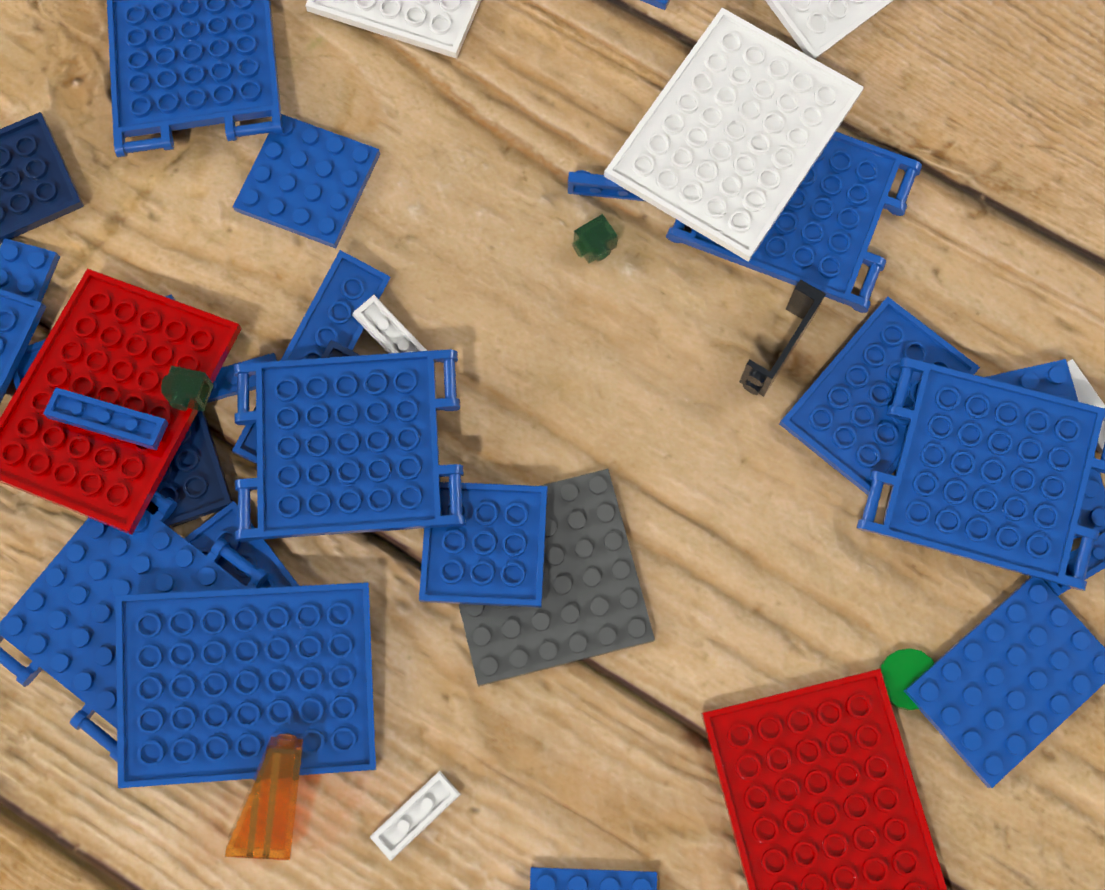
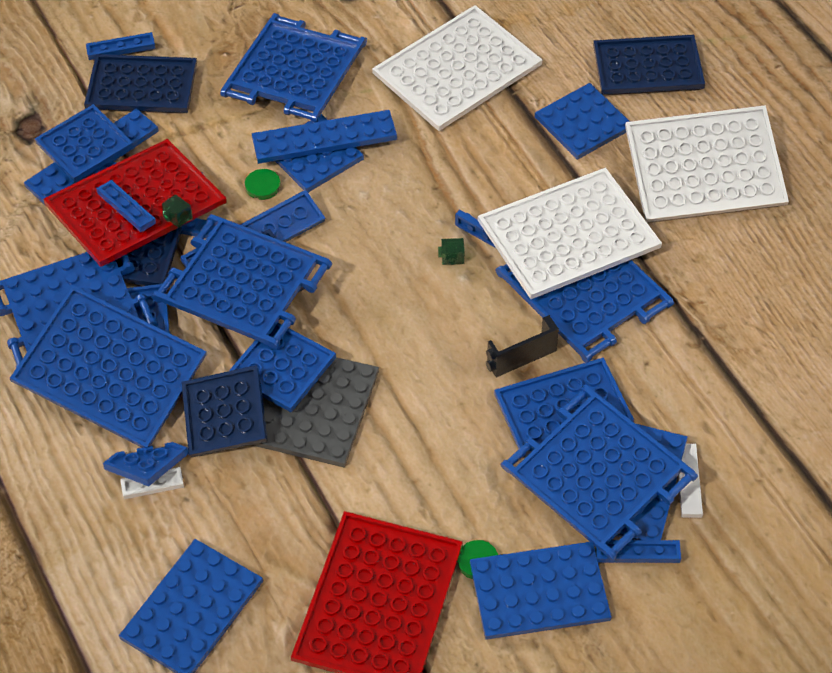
camera: 30 degrees right, 20 degrees down
clear orange slope [225,734,303,860] -> none
white tile [352,295,427,354] -> none
none -> blue plate [103,442,189,487]
none -> dark blue plate [182,365,268,458]
none -> green tile [245,169,281,200]
none -> blue plate [251,110,397,164]

